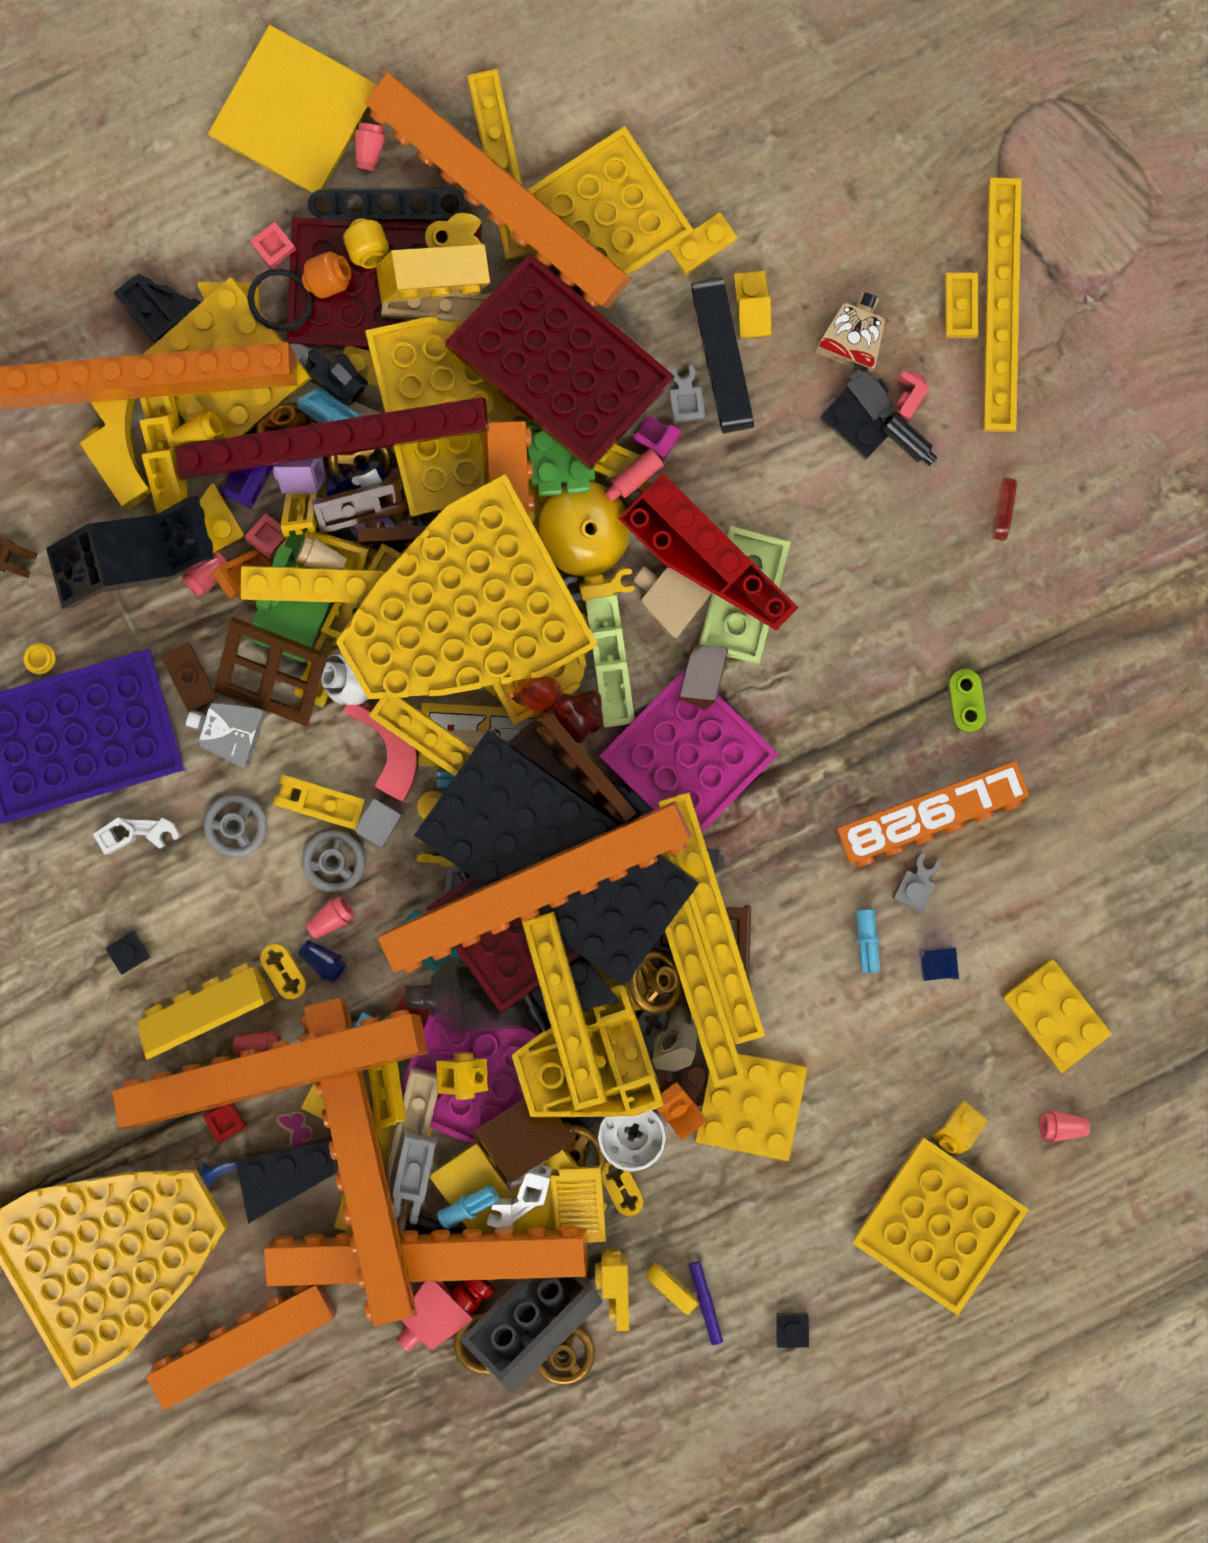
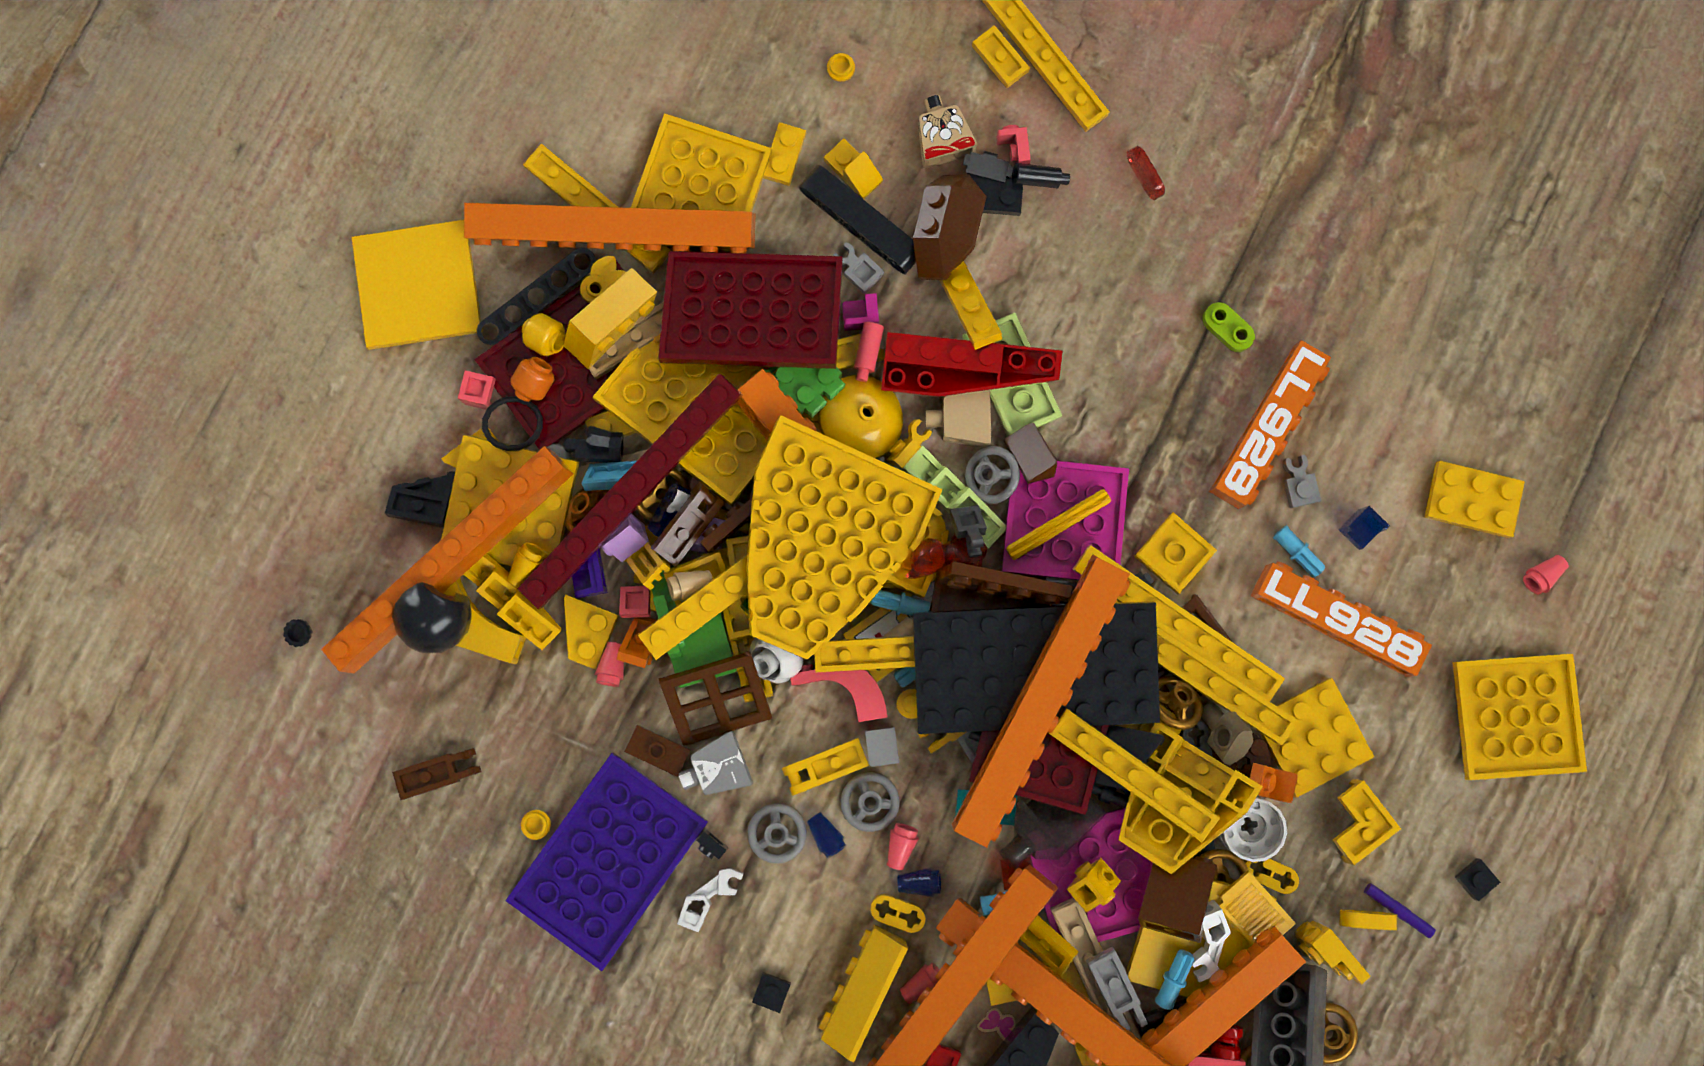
camera: 40 degrees left, 5 degrees down
black bracket [46,496,214,609] -> none
coral cone [355,123,386,172] -> none
yellow bracket [932,1100,988,1156] -> none
none -> black cylinder [392,582,472,653]
none -> black plate [696,829,729,859]
none -> clear blue cone [807,812,847,859]
none -> yellow plate [827,53,855,82]
none -> medium azure axle [870,590,930,616]
none -> reddish brown wedge [913,174,987,280]
none -> yellow plate [940,261,1002,350]
none -> dark grey plate [949,505,987,558]
none -> light grey piece [965,446,1020,504]
none -> yellow axle [1006,489,1111,560]
none -> yellow tile [1134,512,1217,594]
none -> orange brick [1250,561,1432,677]
none -> yellow panel [1333,779,1401,865]

